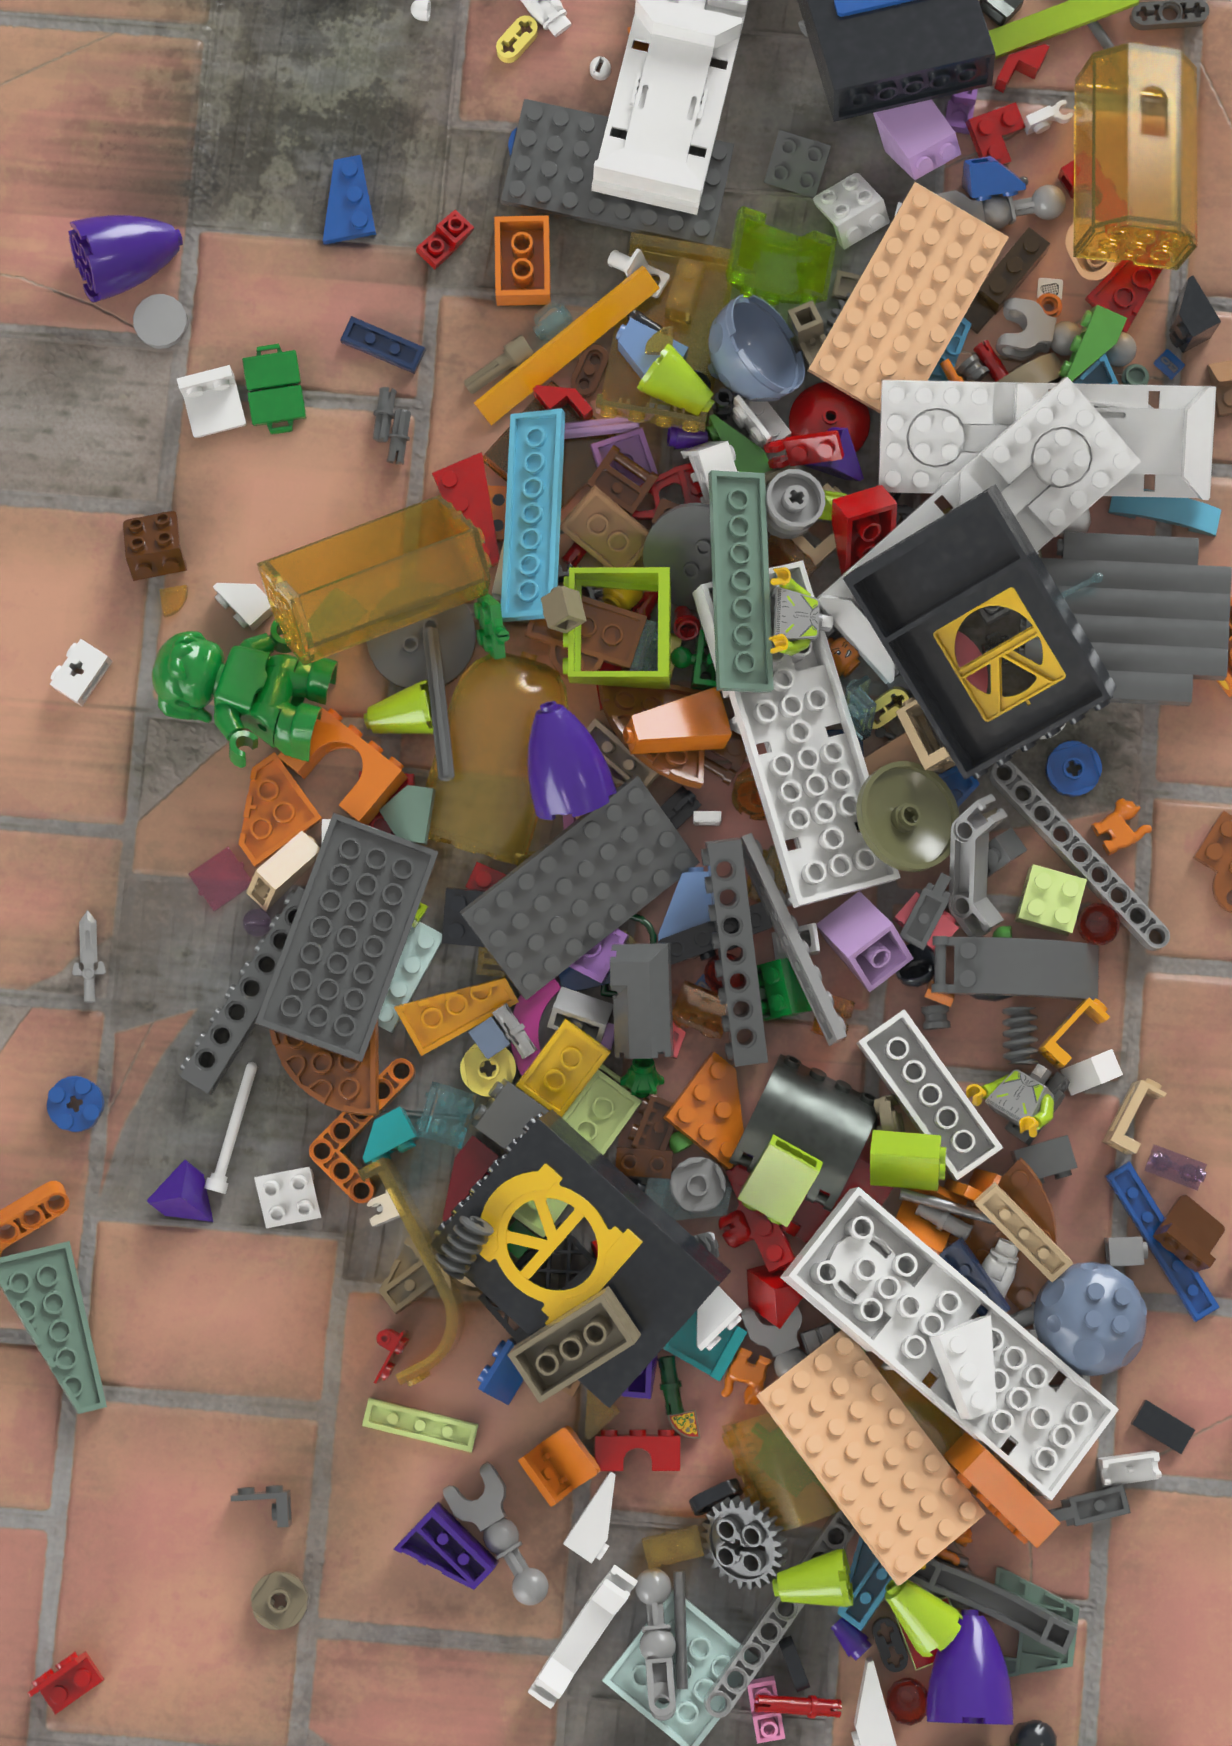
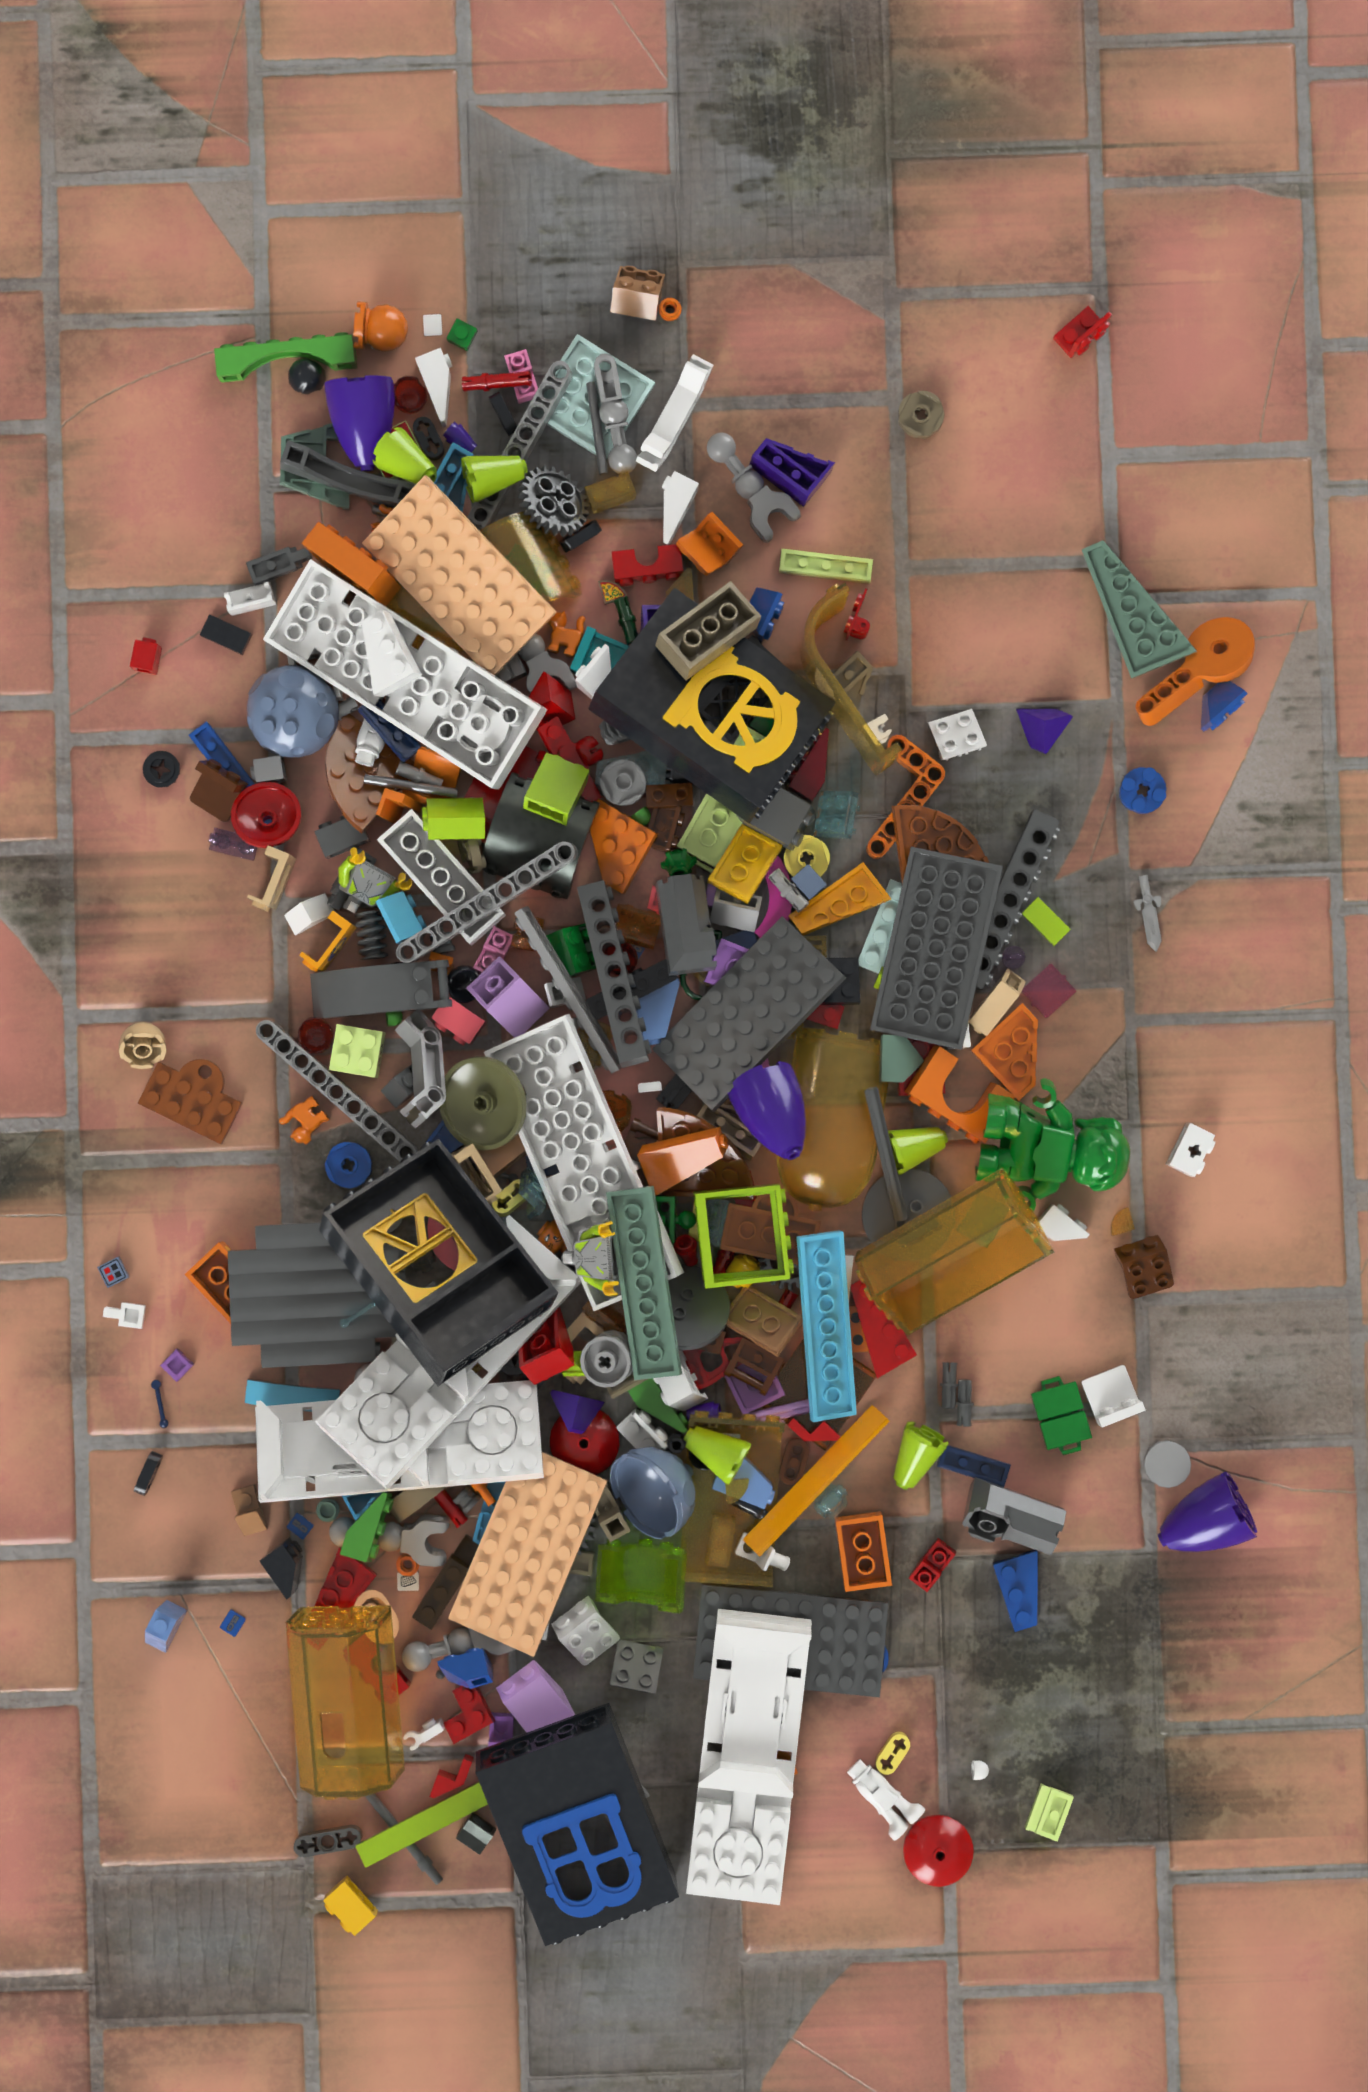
camera: 170 degrees right, 5 degrees up
white piece [204,1062,257,1194] -> none
dark grey bracket [230,1485,292,1528] -> none
teal slope [363,1106,419,1167] -> none
dark grey piece [435,1216,494,1280] -> none
dark tan piece [464,335,534,394] -> none
green plate [474,592,510,660] -> none
dark tan brick [541,586,587,633] -> none
white hinge [590,56,611,81] -> none
red hinge [764,430,844,469] -> none
dark grey hinge [900,872,952,950] -> none
tan plate [974,1182,1073,1282] -> none
none -> red dish [231,782,302,848]
none -> medium azure slope [376,891,427,945]
none -> light grey beam [396,842,578,963]
none -> bright pink slope [473,926,515,974]
none -> lime cone [893,1421,949,1490]
none -> dark grey brick [962,1477,1066,1555]
none -> lime tile [1022,897,1071,946]

